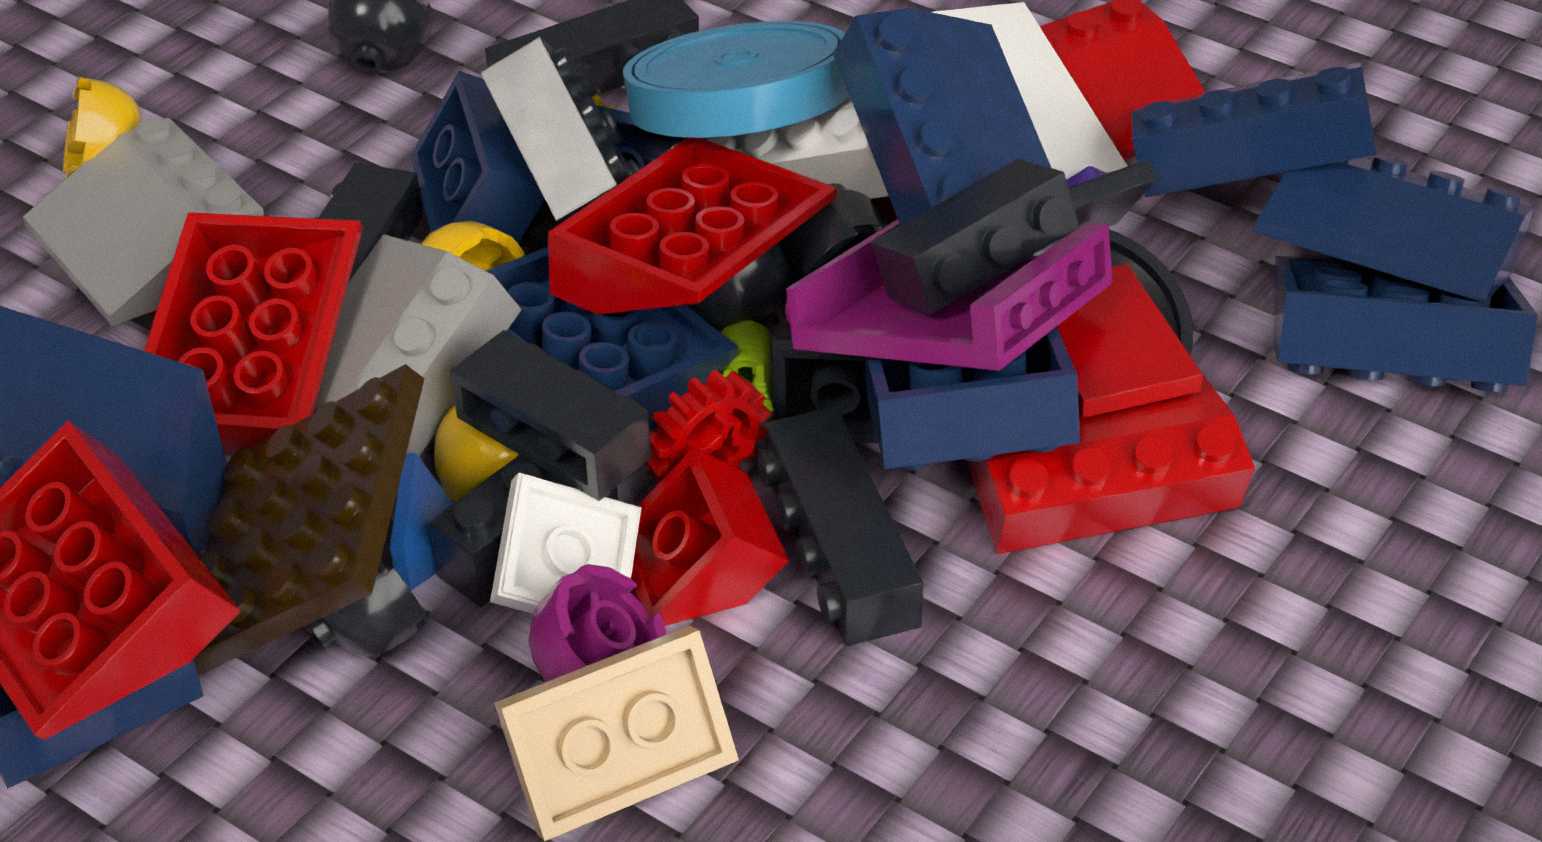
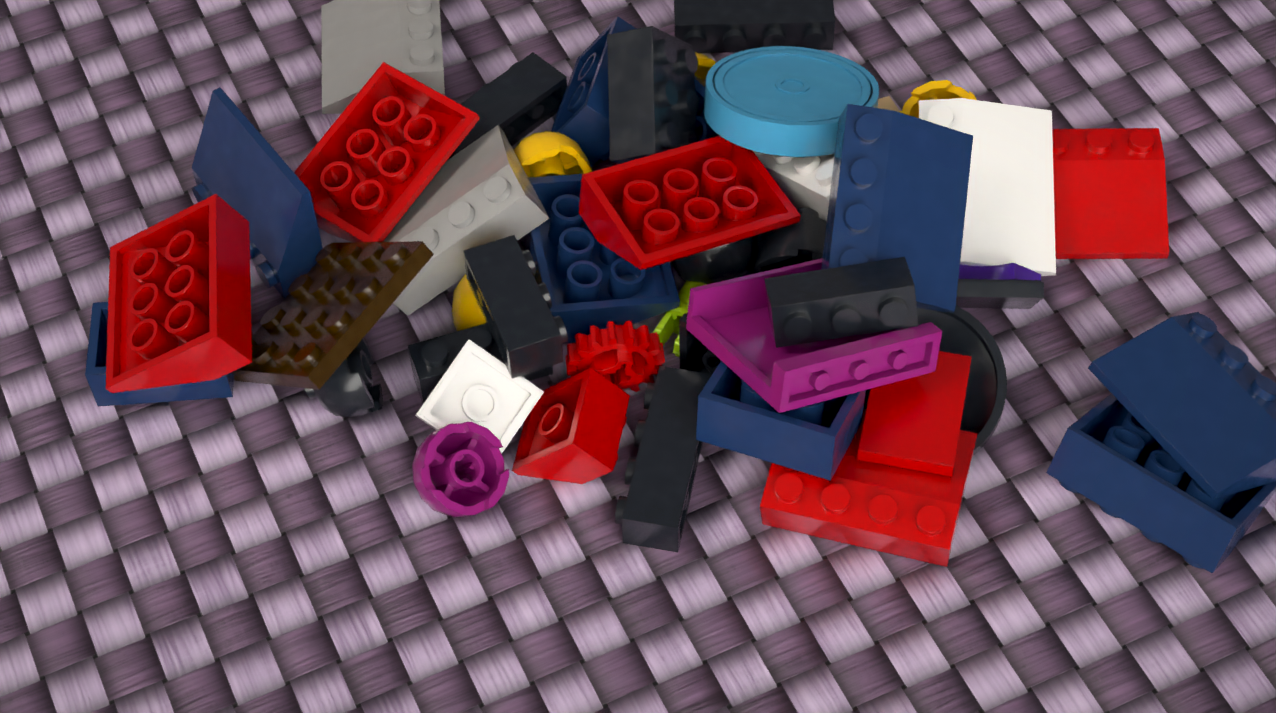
camera: 30 degrees right, 10 degrees up
blue slope [390,453,453,591] -> none
tan plate [494,626,739,841] -> none
dark blue slope [1132,62,1377,197] -> none

